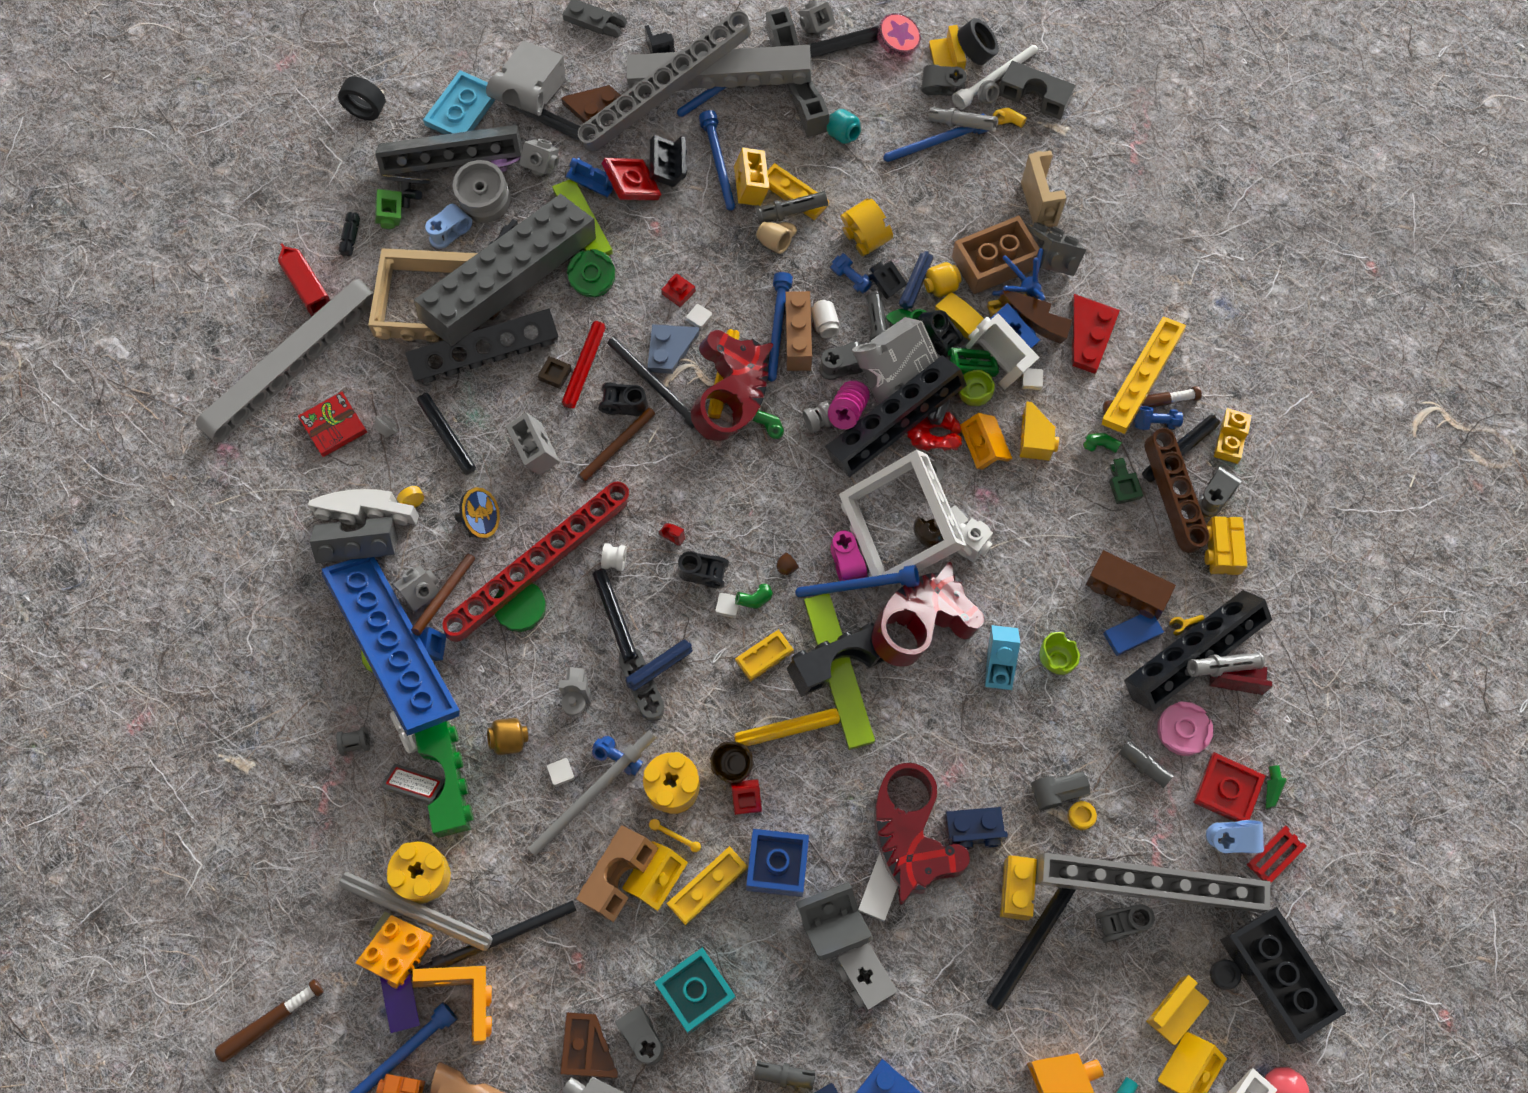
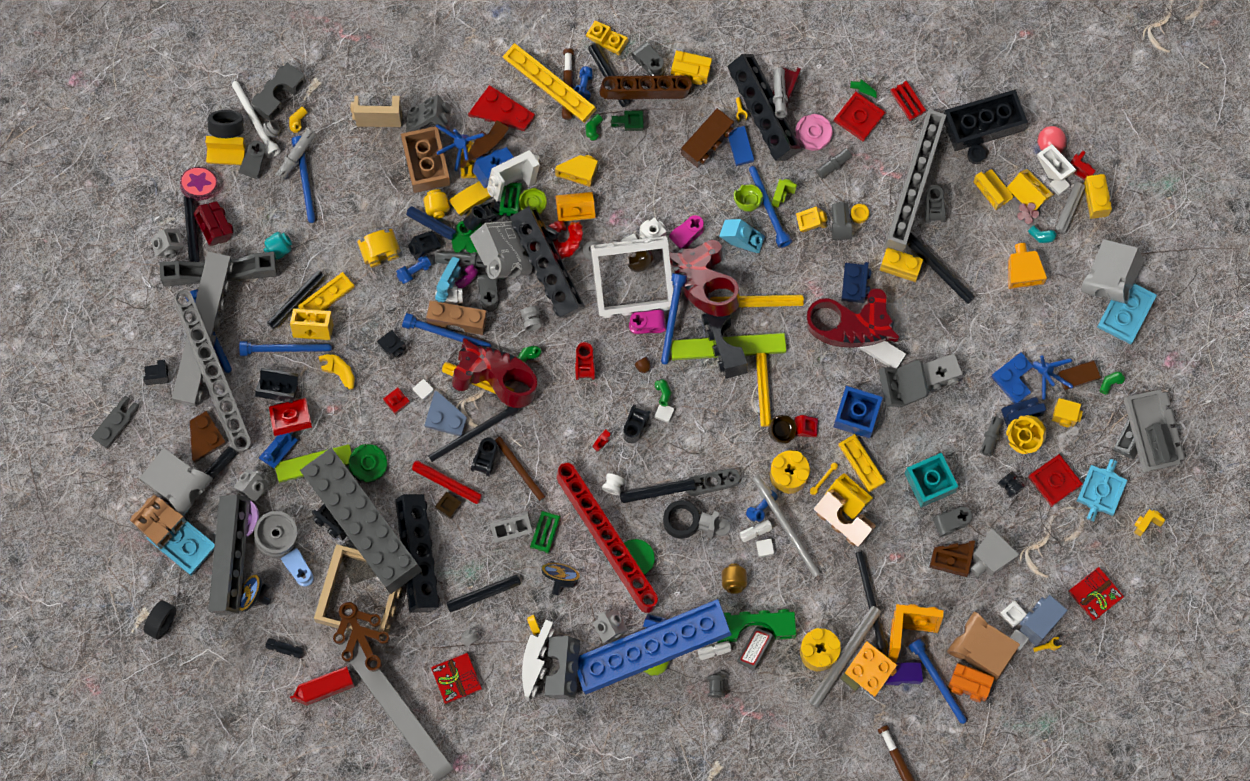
camera: 80 degrees left, 5 degrees up
bright green brick [375,189,402,229] -> none
reddish brown bar [411,553,475,636] -> none
dark blue axle [625,639,693,691] -> none
yellow plate [735,629,794,682] -> none
dark grey pin [755,190,828,225] -> none
tan piece [756,222,797,254] -> none
dark pink piece [828,380,870,429] -> none
light blue piece [1206,820,1264,853] -> none
none -> medium nougat hips [130,495,187,550]
none -> dark red brick [194,201,233,246]
none -> black axle [267,271,325,329]
none -> yellow piece [318,354,355,389]
none -> reddish brown plant [333,602,390,672]
none -> black bracket [377,330,406,360]
none -> medium azure hinge [435,257,461,302]
none -> magenta arm [455,265,478,289]
none -> green tile [530,511,560,554]
none -> red piece [575,342,595,380]
none -> black tyre [663,500,700,539]
none -> dark pink piece [669,215,704,250]
none -> yellow axle [710,295,804,307]
none -> white piece [740,520,772,542]
none -> blue piece [749,166,792,248]
none -> lime bracket [772,179,797,208]
none -> yellow bracket [796,207,828,232]
none -> plant [1017,202,1039,224]

